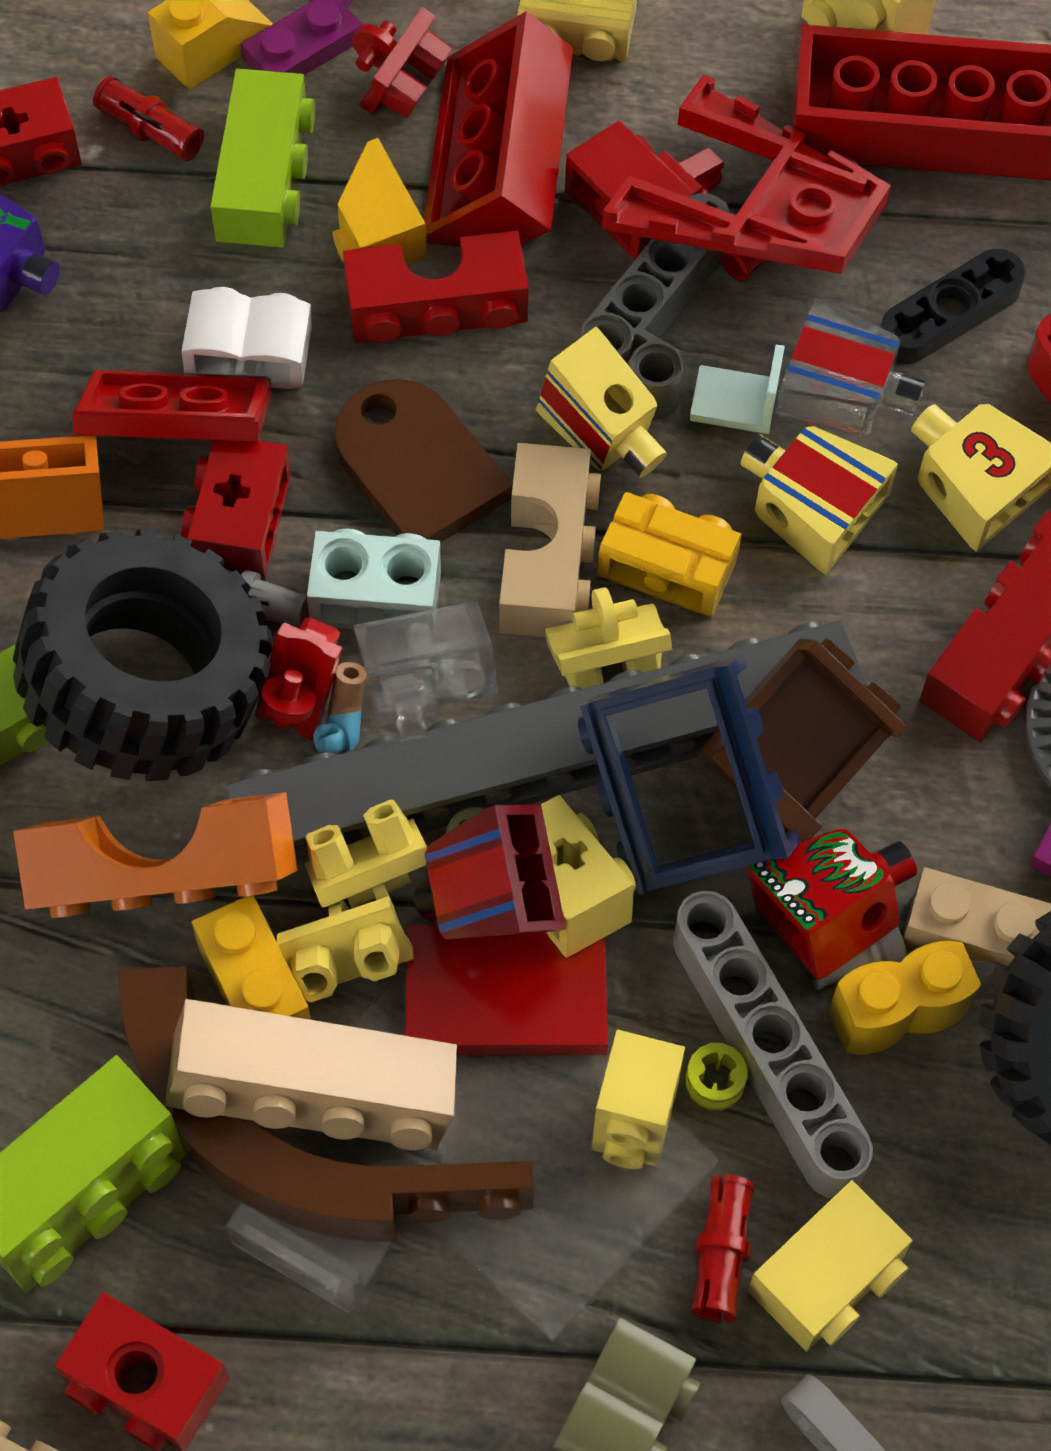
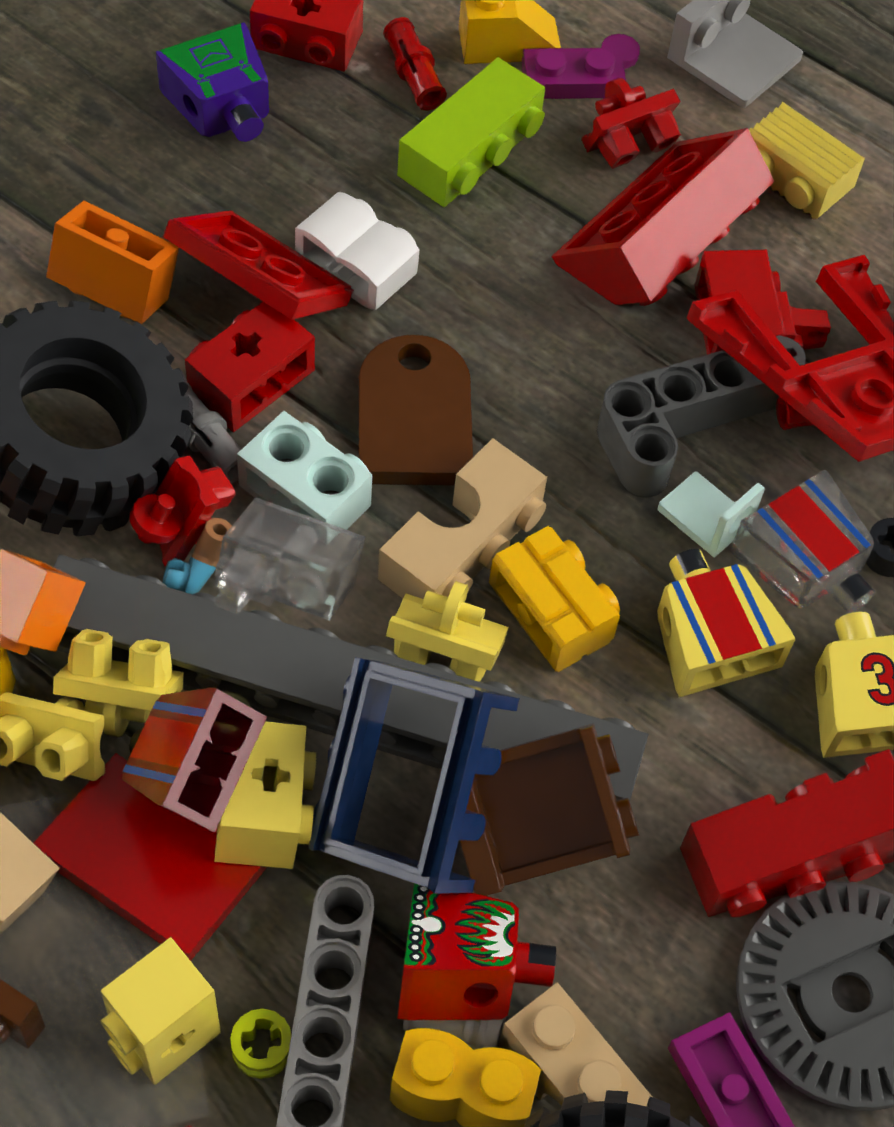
camera: 30 degrees right, 5 degrees down
yellow slope [333,138,427,266] -> none
red arch [343,230,529,343] -> none
light yellow torso [536,327,667,478] -> none

